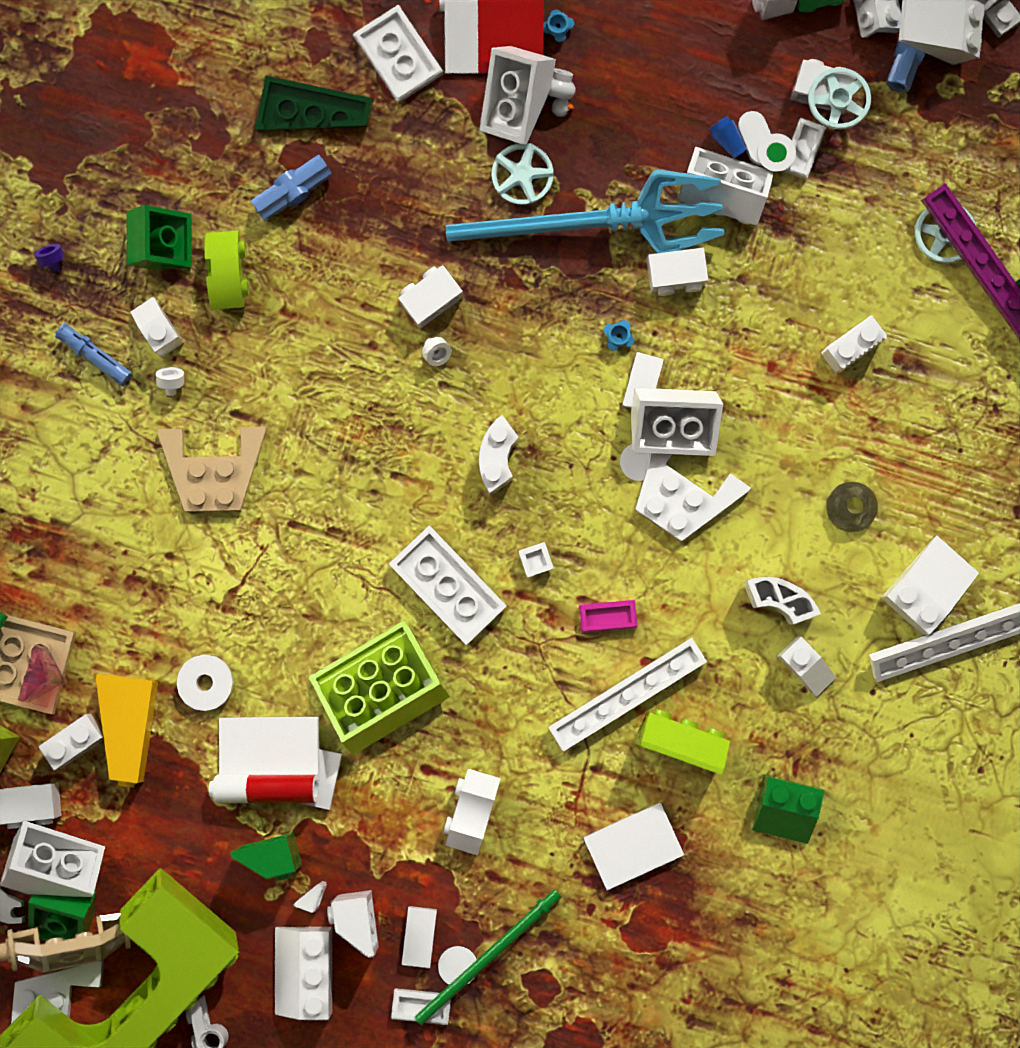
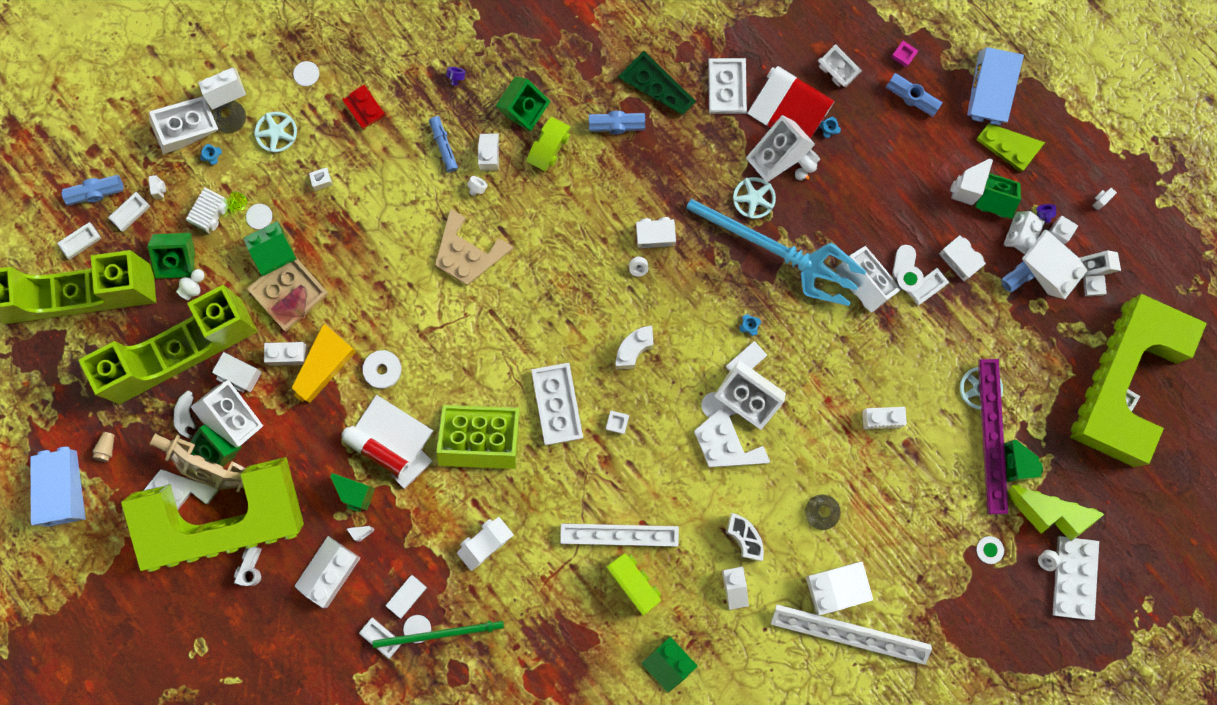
camera: 25 degrees right, 5 degrees down
white slope [328,890,379,957] -> none
dark pink tile [579,600,638,633] -> none
white tile [583,802,684,890] -> none
white brick [647,248,708,296] -> none
blue cone [709,116,747,159] -> none
light aqua wheel [808,68,871,130] -> none

